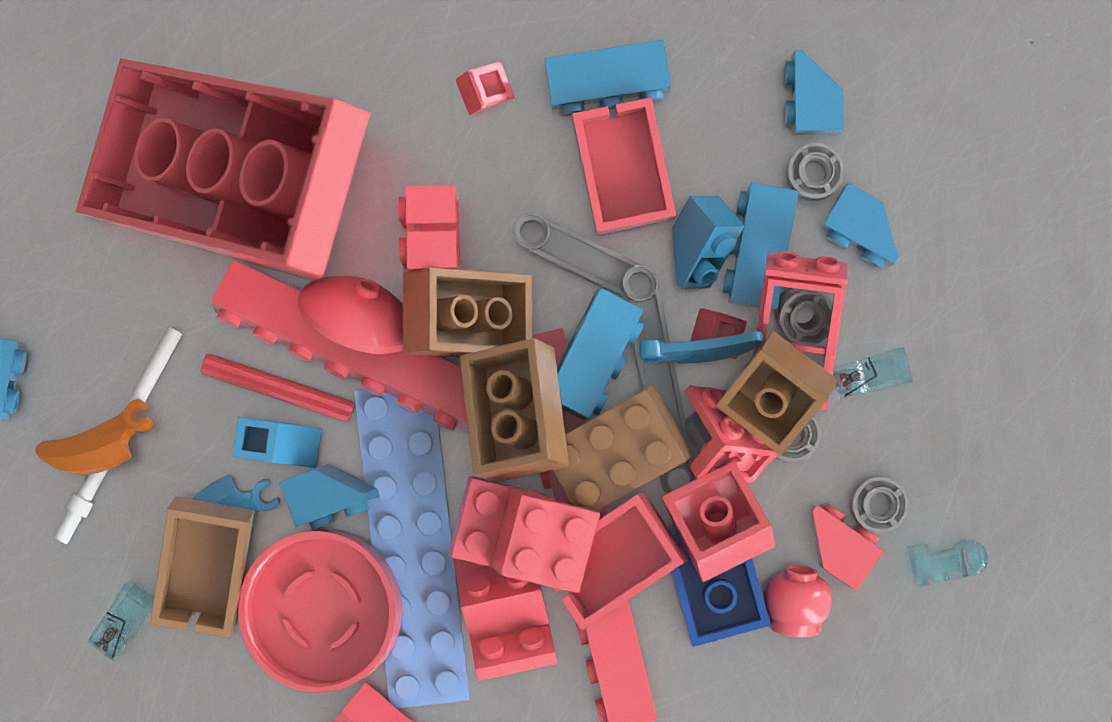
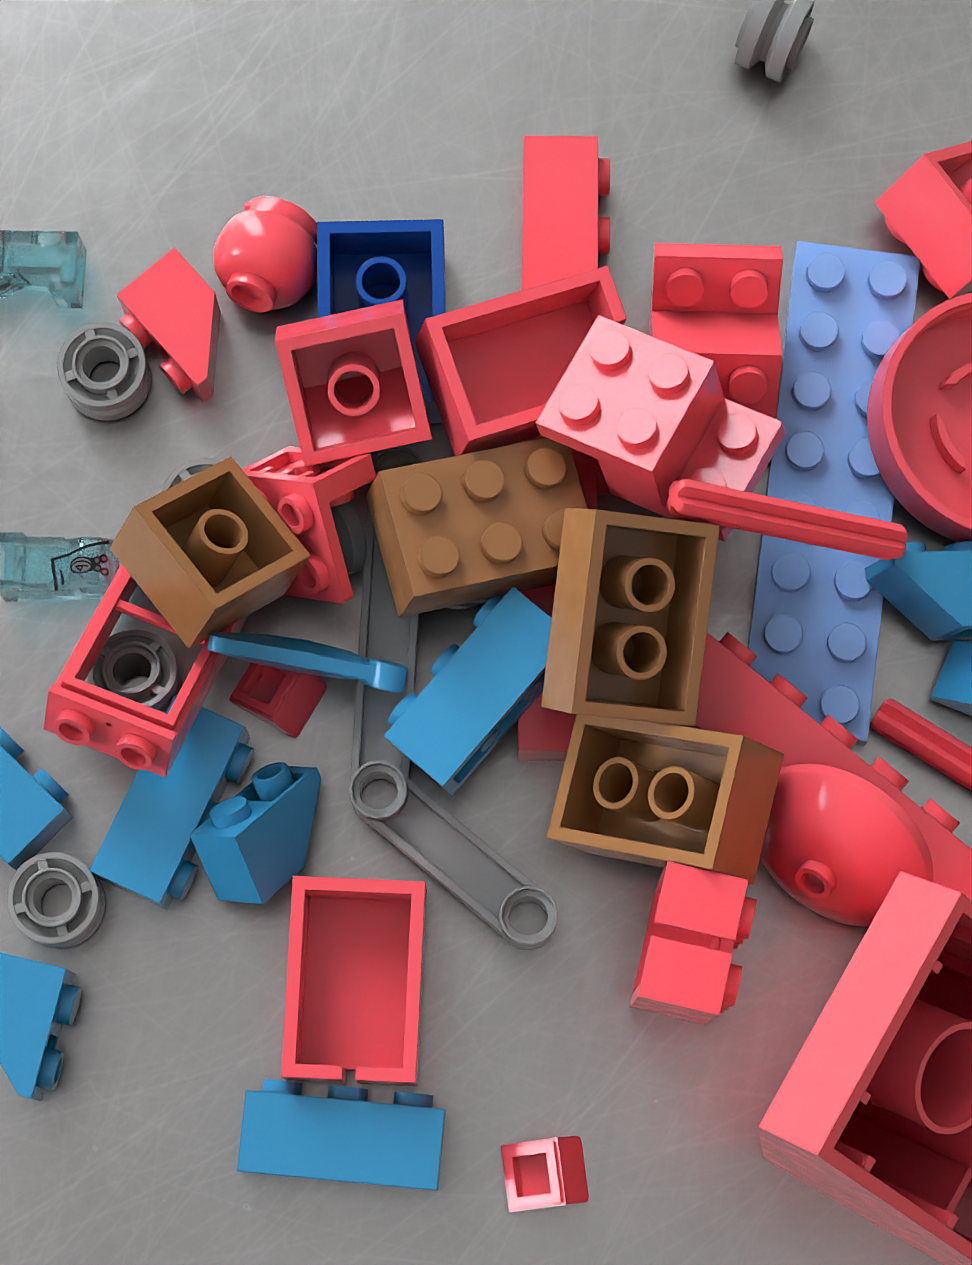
camera: 165 degrees left, 10 degrees down
none -> coral axle [667,479,908,560]

